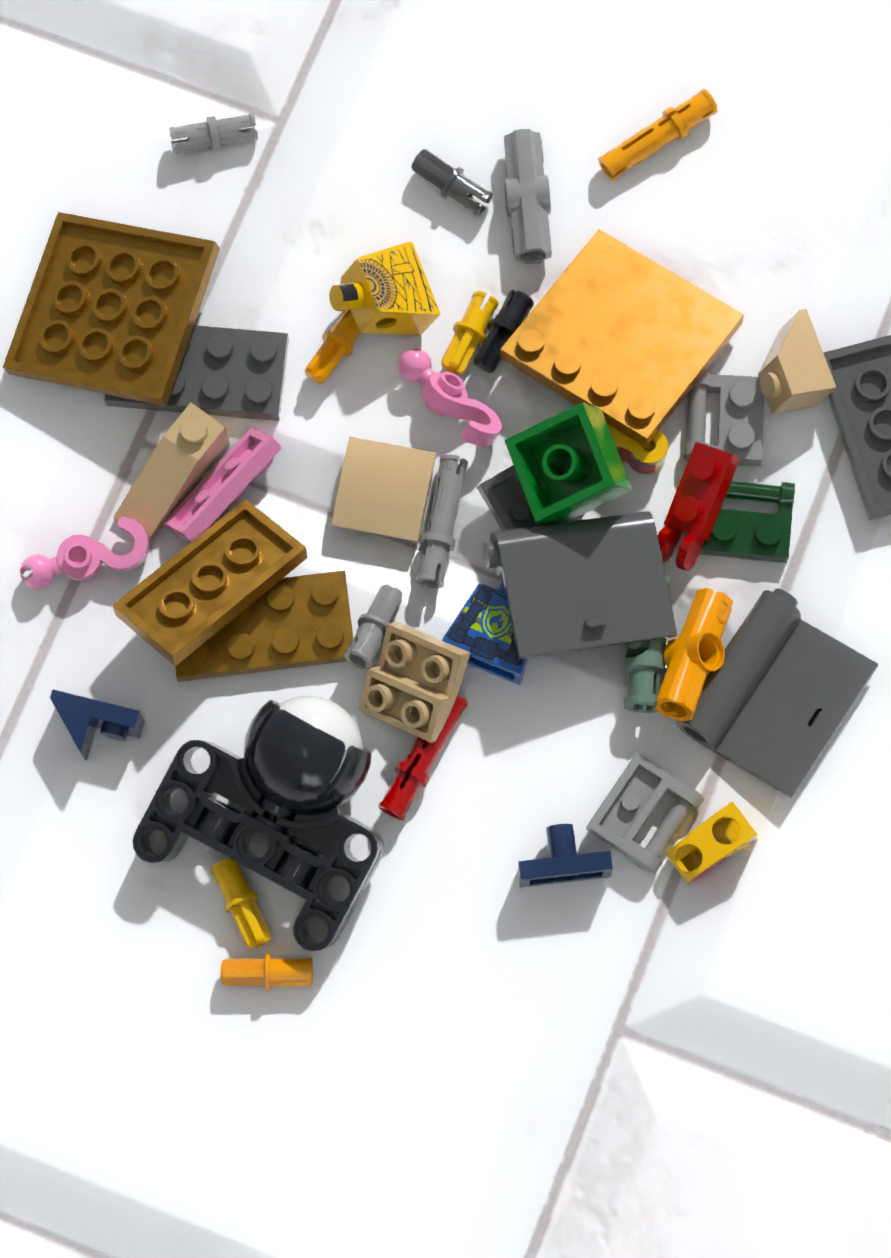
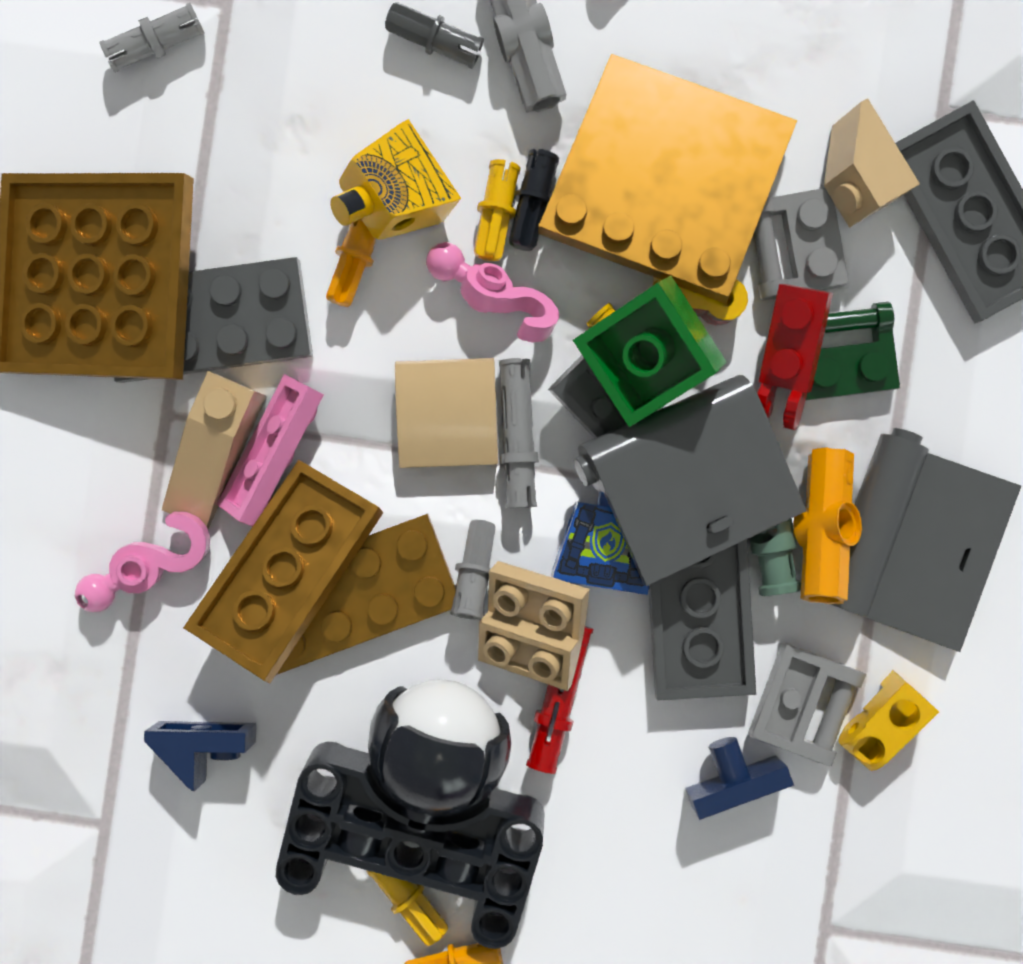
camera: 15 degrees left, 15 degrees up
none -> dark grey plate [649,517,757,701]

